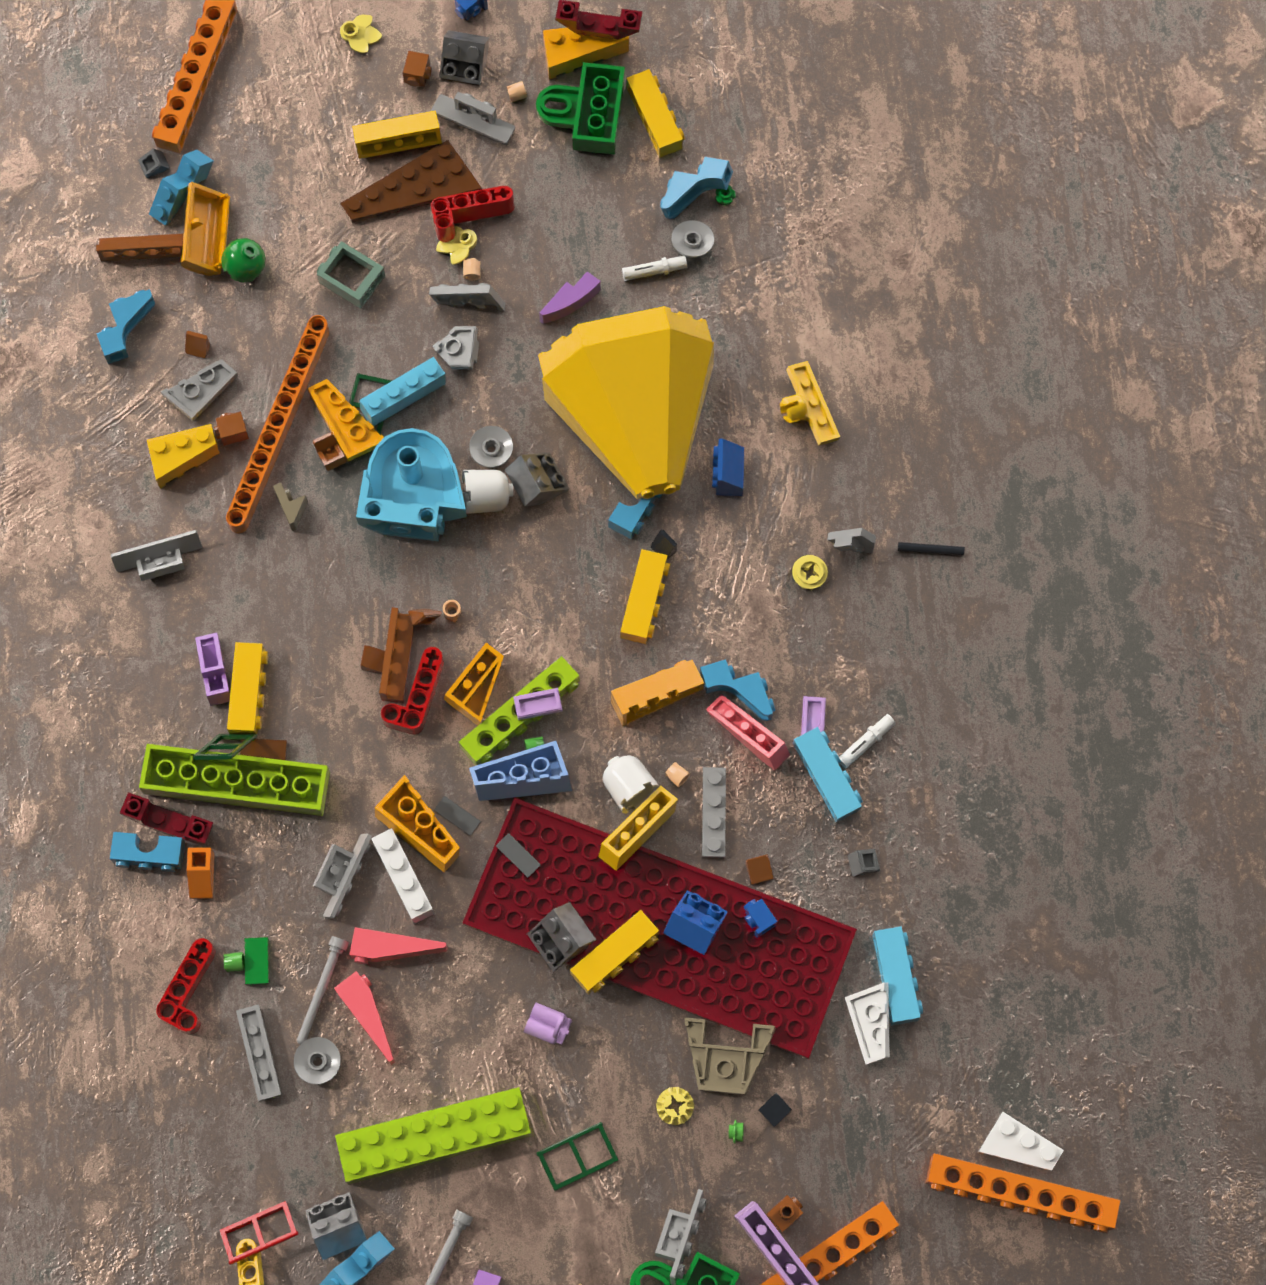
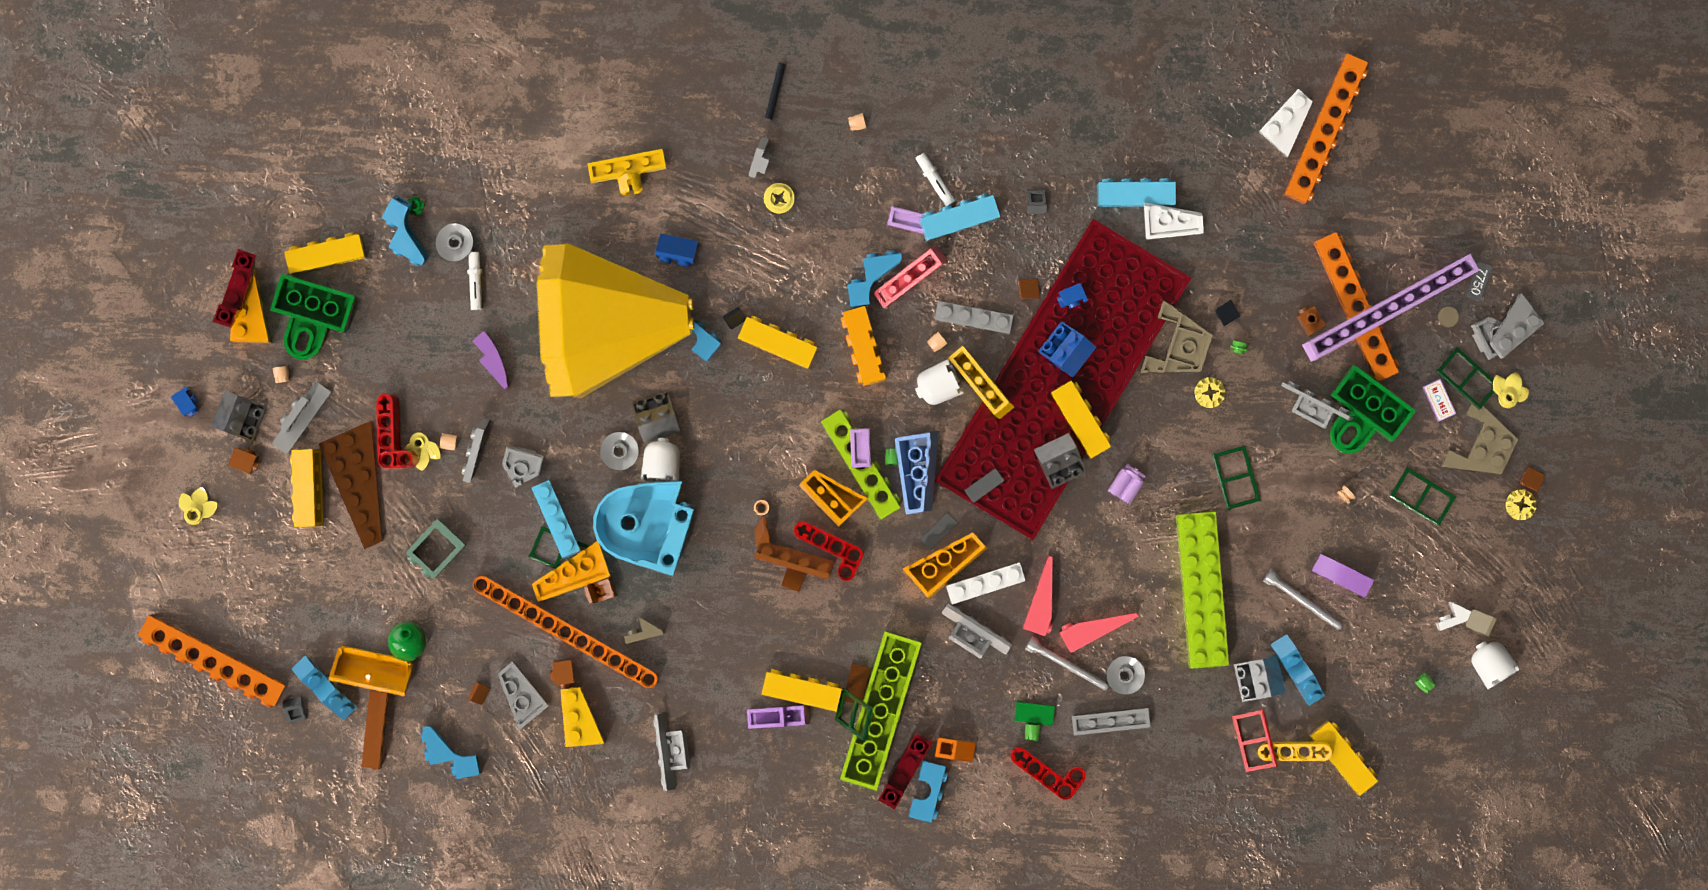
camera: 80 degrees left, 15 degrees up
none -> light nougat hose [848,113,866,131]

